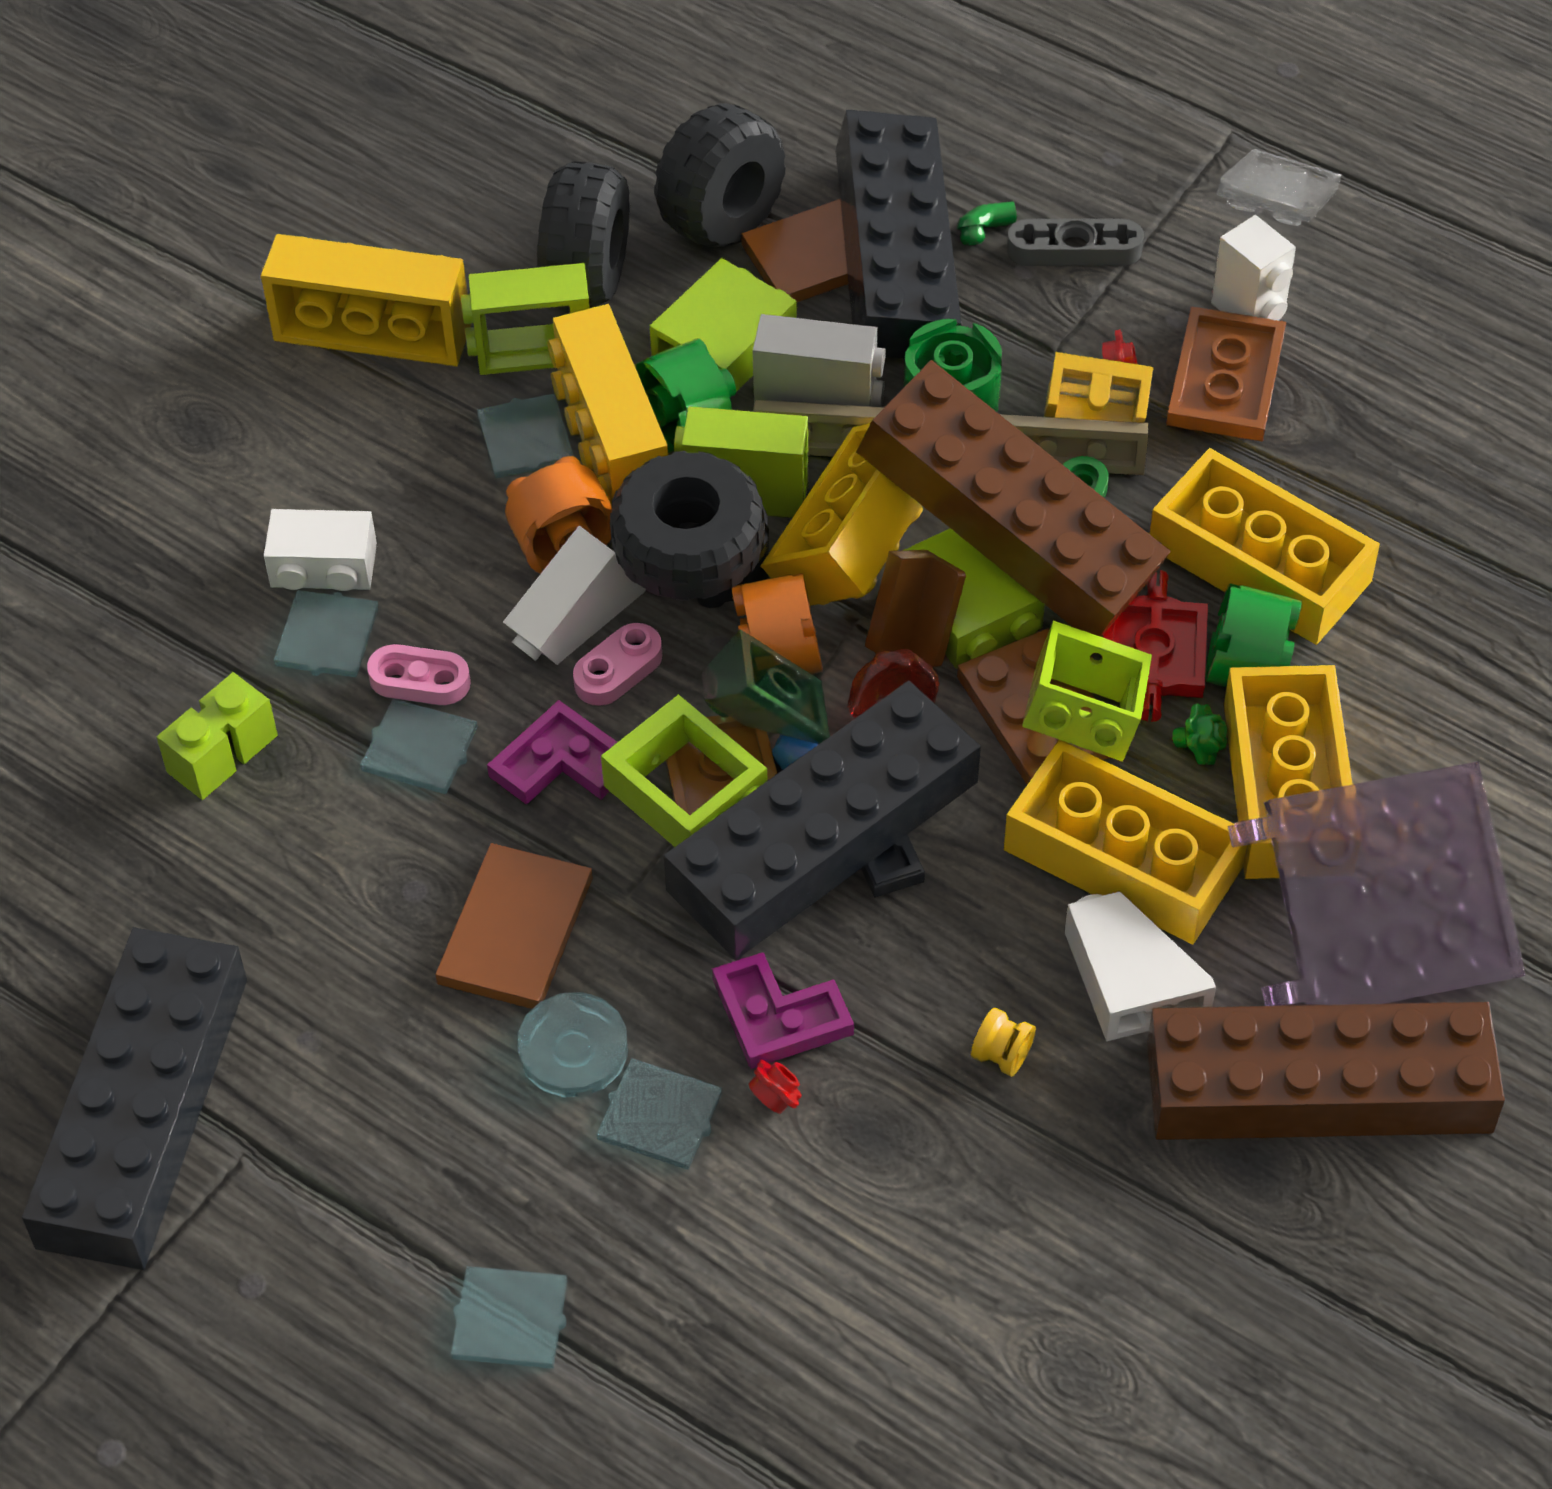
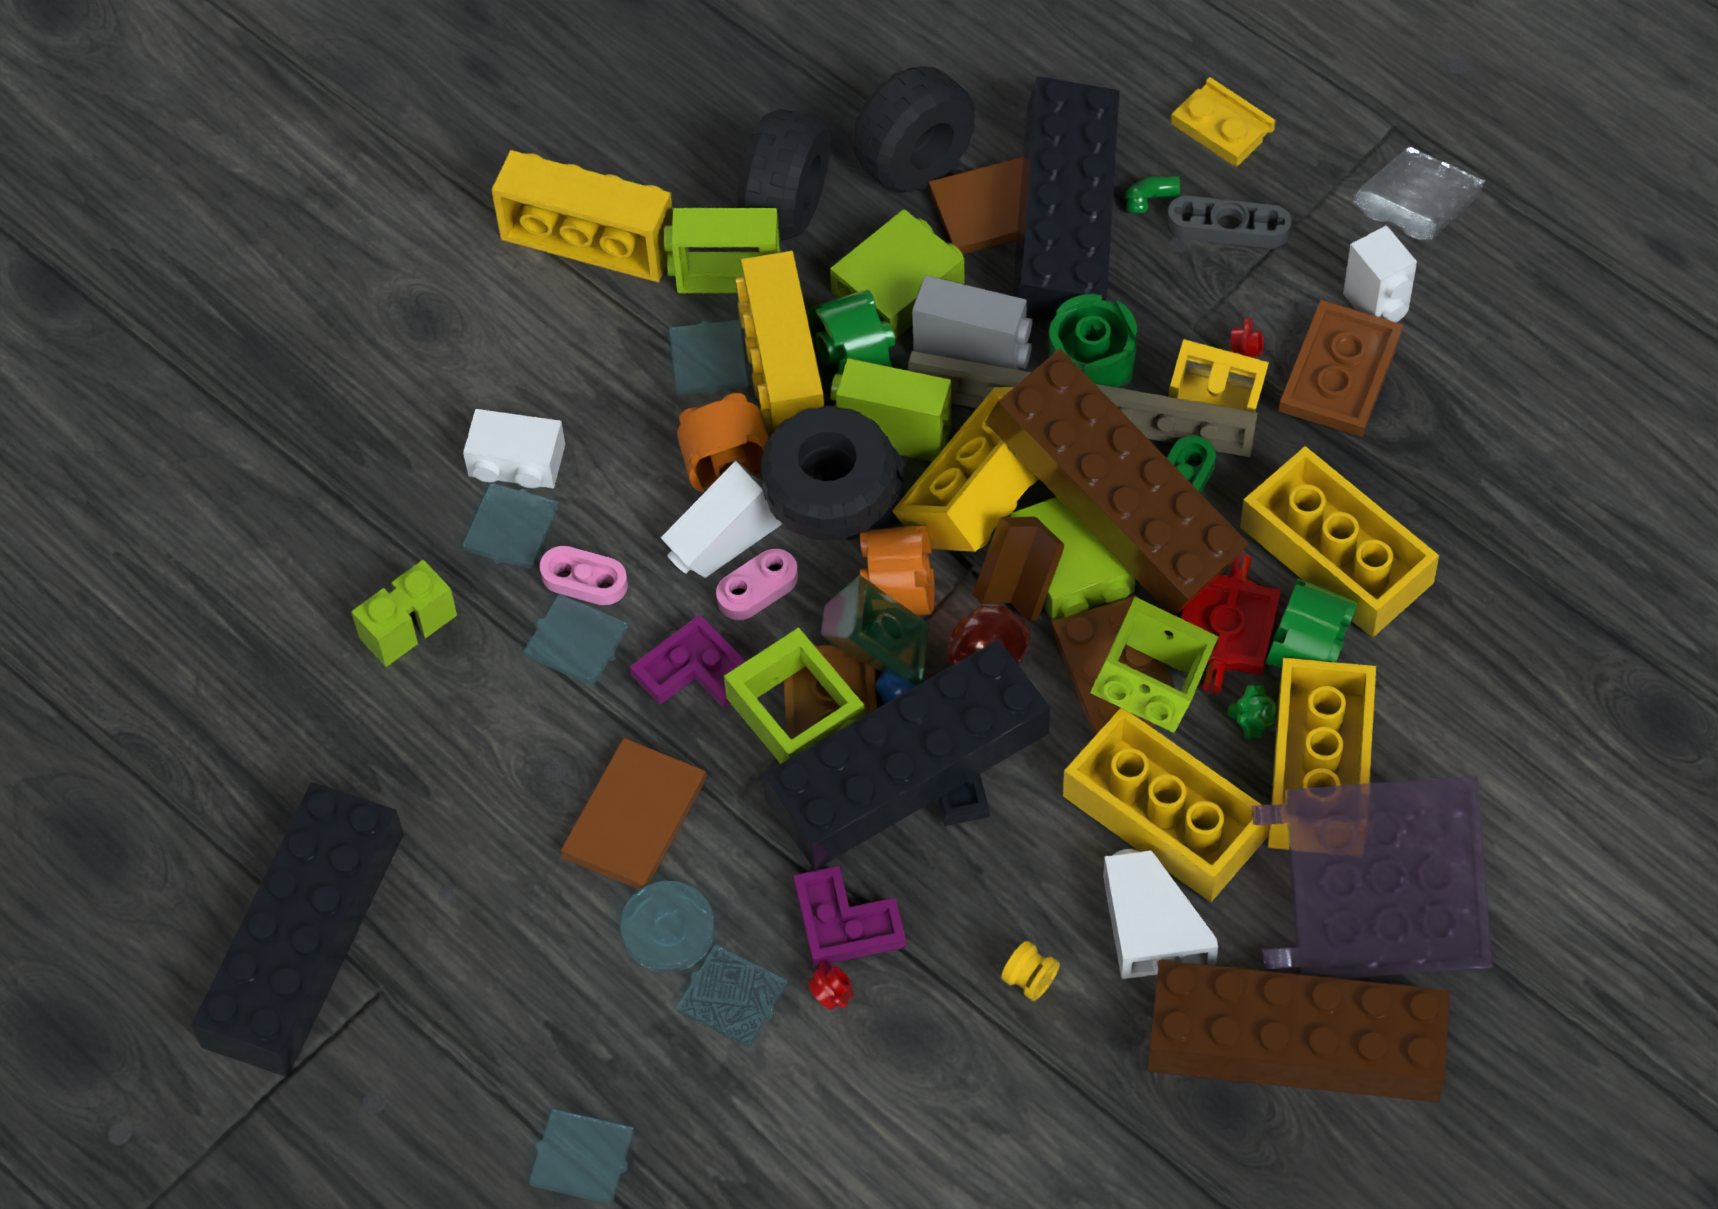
camera: 10 degrees right, 5 degrees up
none -> yellow plate [1171,77,1275,167]

